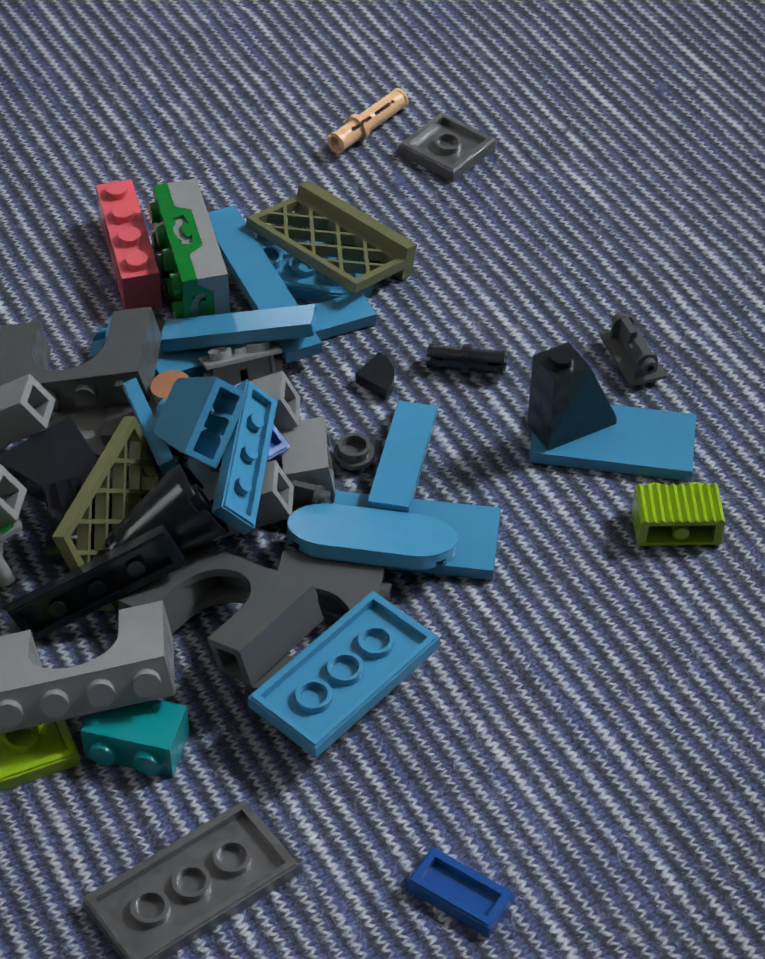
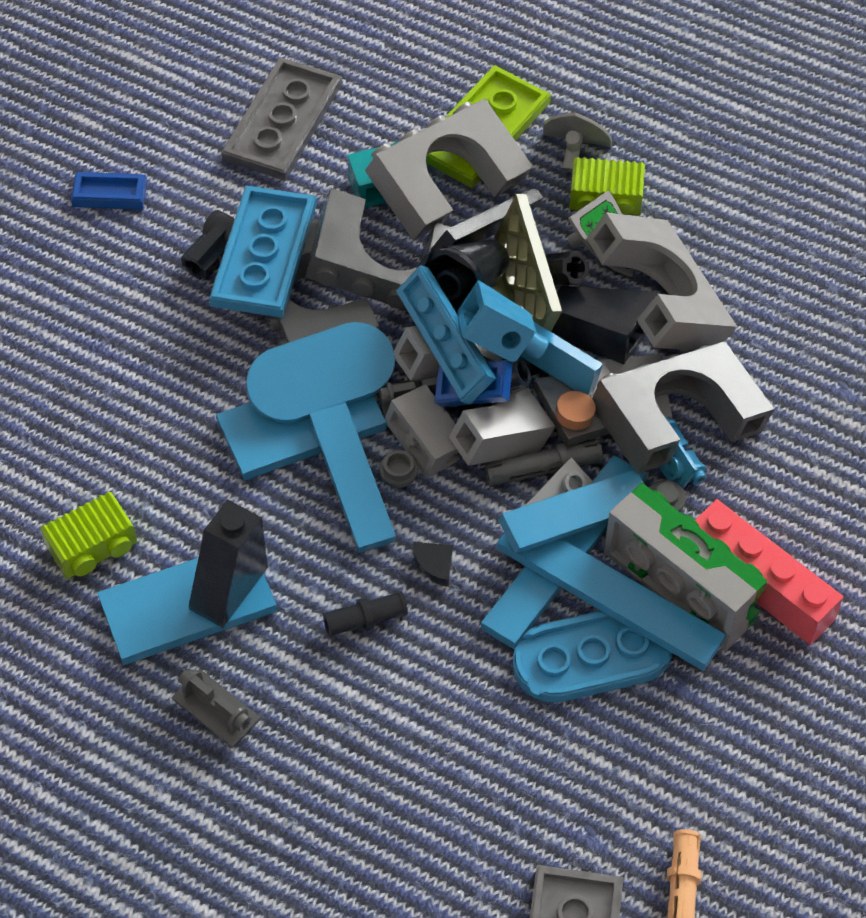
camera: 150 degrees right, 10 degrees up
olive fence [246,180,417,294] -> none
none -> black piece [181,210,235,280]

